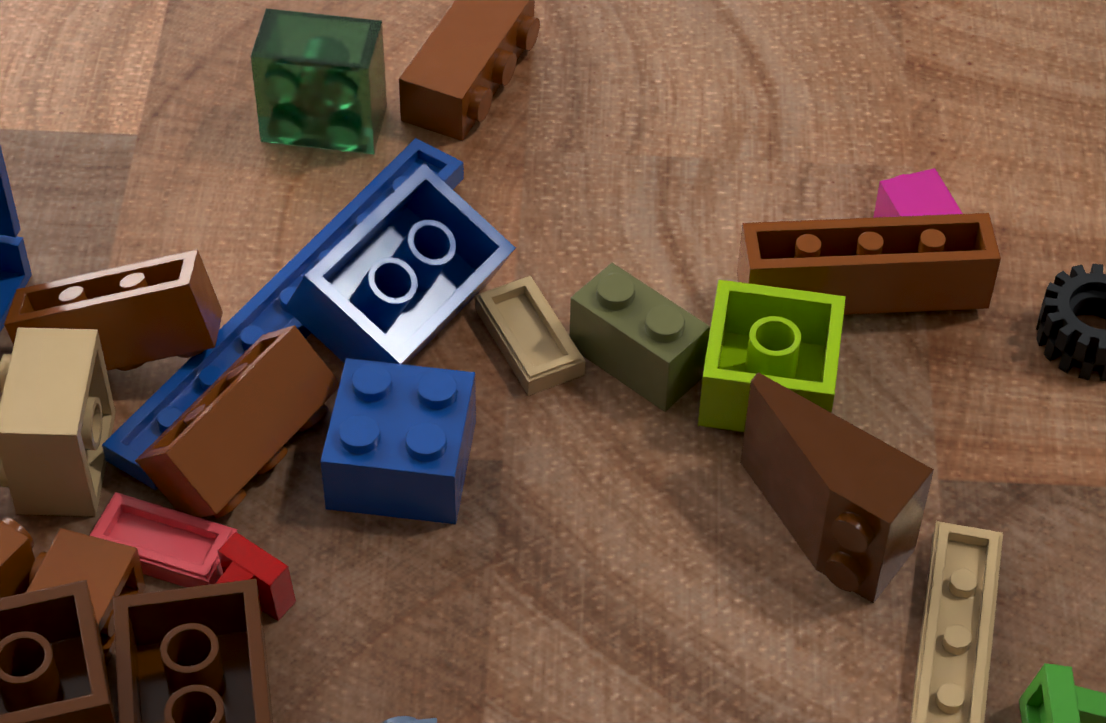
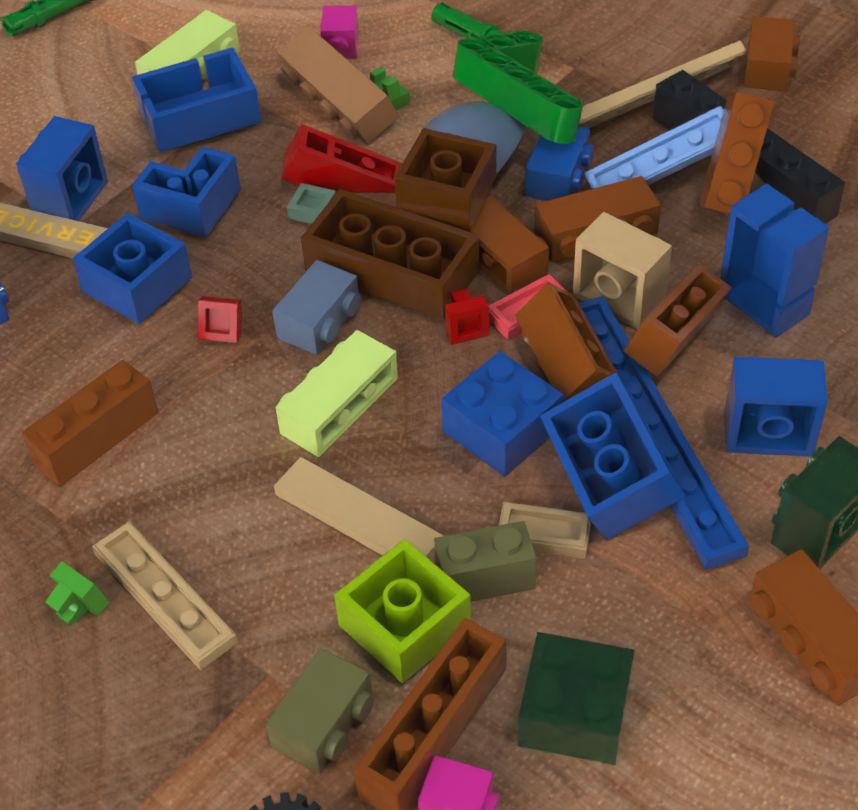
camera: 130 degrees right, 0 degrees up
reddish brown slope [740,372,934,603] -> none
none -> olive brick [266,648,374,774]
none -> tan tile [274,457,444,561]
none -> yellowish green brick [275,330,398,457]
none -> clear green brick [517,632,635,766]
none -> blue brick [724,357,828,457]

